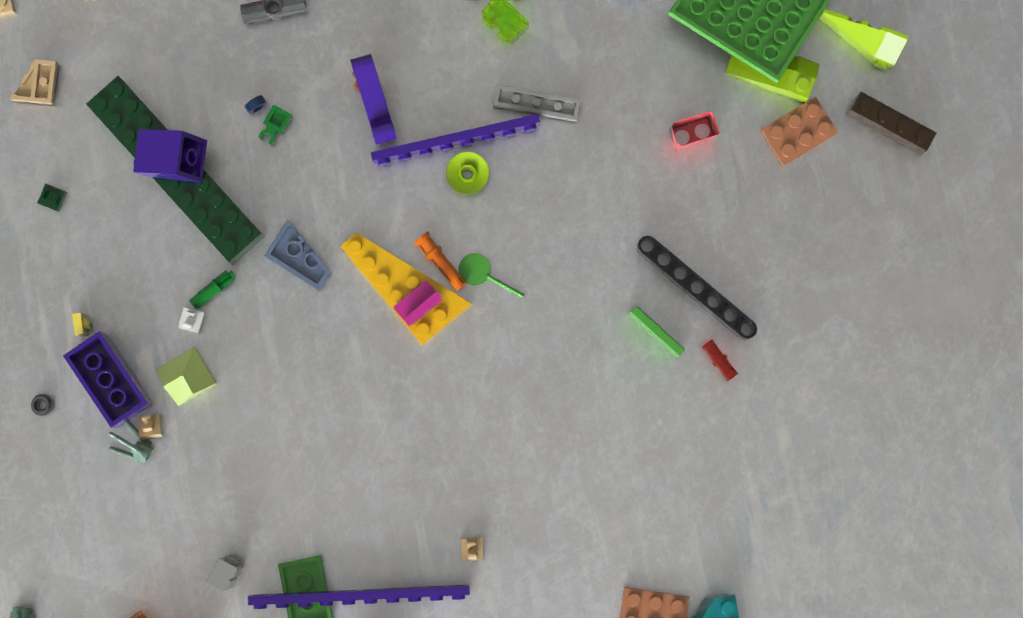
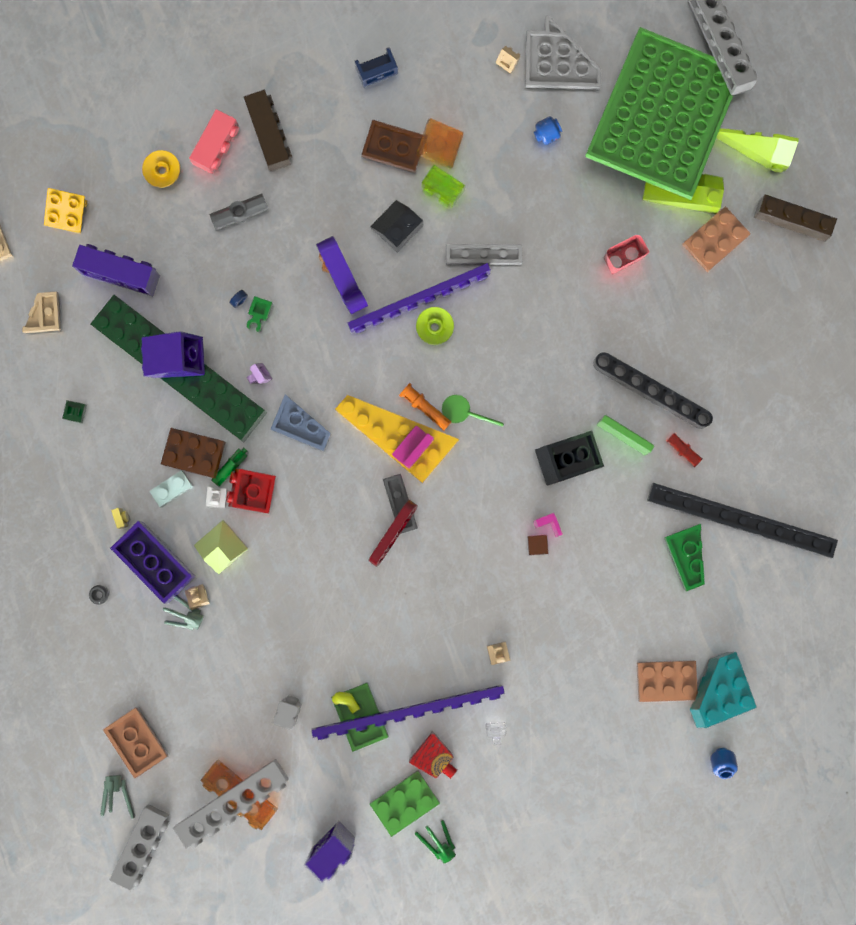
camera: 10 degrees left, 0 degrees up
none -> dark purple brick [72,244,160,297]
none -> nougat plate [103,707,169,779]
none -> light aqua plate [149,470,193,507]
none -> reddish brown plate [161,428,226,479]
none -> red plate [226,469,276,514]
none -> lavender tile [247,363,273,384]
none -> neon yellow arm [332,691,360,713]
none -> dark red beam [368,500,418,567]
none -> black slope [370,200,423,253]
none -> dark grey tile [383,474,418,534]
none -> reddish brown tile [527,535,548,555]
none -> dark pink panel [533,513,563,537]
none -> black slope [535,431,604,486]
none -> black plate [647,483,838,558]
none -> green wing [664,524,705,591]

